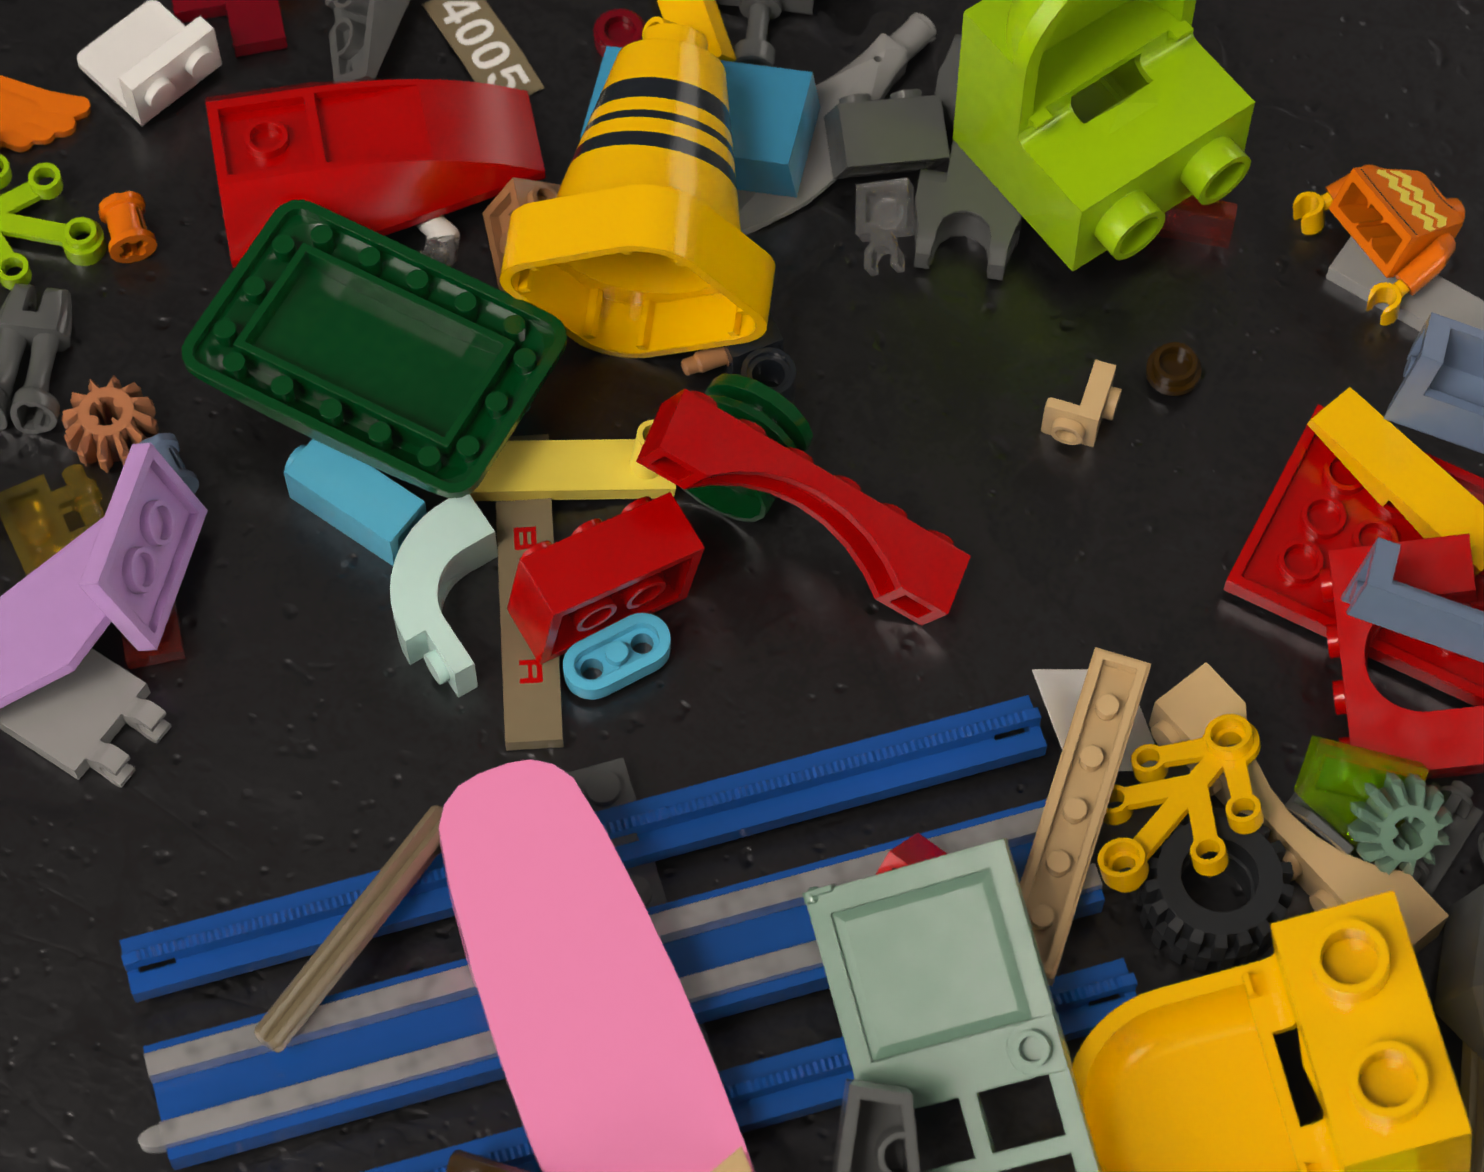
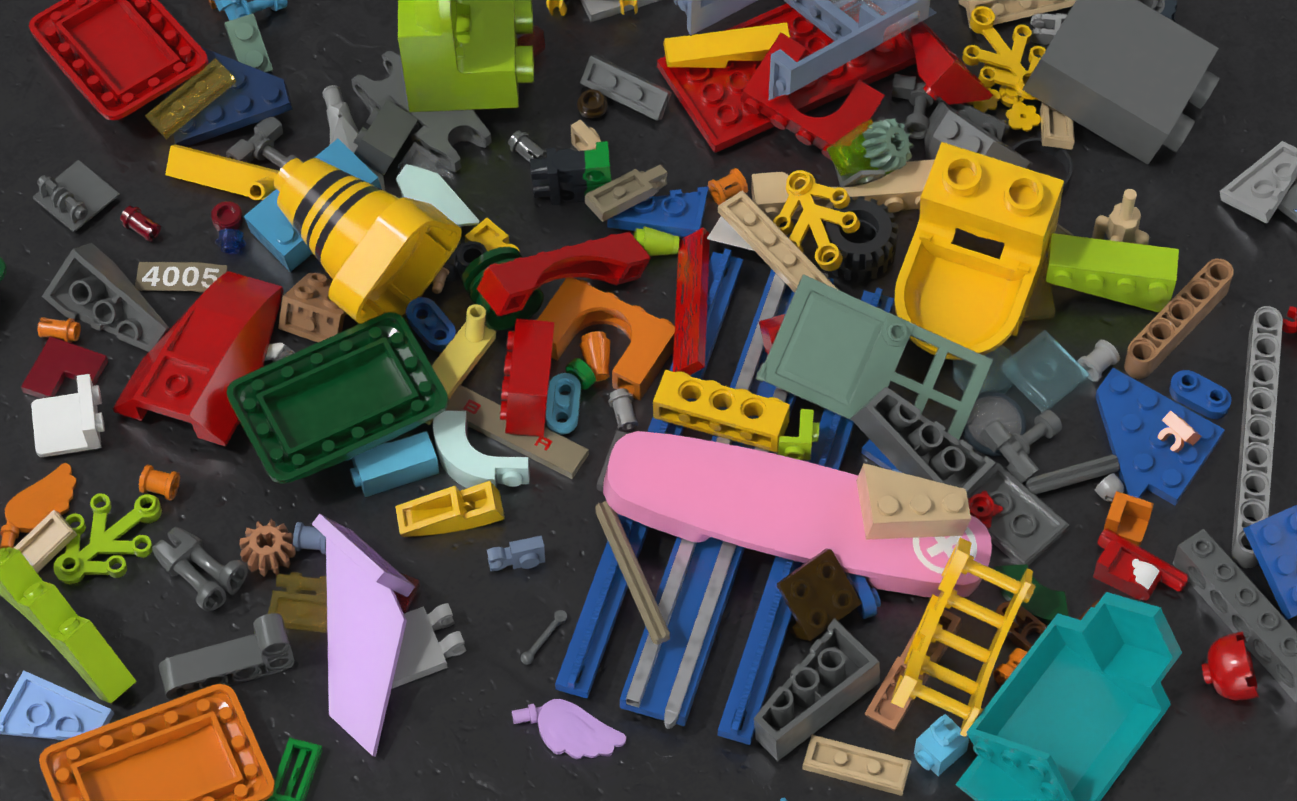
camera: 55 degrees left, 5 degrees down
none -> clear blue plate [215,229,246,253]
none -> yellow slope [395,481,505,537]
none -> light aqua panel [396,164,479,227]
none -> blue plate [406,297,456,352]
none -> yellow plate [465,218,520,252]
none -> sand blue plate [487,536,545,571]
none -> dark grey pin [508,130,547,162]
none -> lavender animal [512,699,626,759]
none -> dark grey hinge [520,610,567,665]
none -> black hips [530,141,611,205]
none -> orange arch [537,277,675,401]
none -> green tile [566,358,596,390]
none -> orange cone [579,331,611,381]
none -> dark grey plate [580,55,672,121]
none -> dark tan hinge [585,165,668,222]
none -> blue wing [607,186,708,237]
none -> light grey pin [608,388,639,432]
none -> lime cone [634,226,679,256]
none -> yellow brick [653,370,790,453]
none -> red tile [673,227,710,375]
none -> orange bush [708,168,748,205]
none -> lime bracket [778,409,820,460]

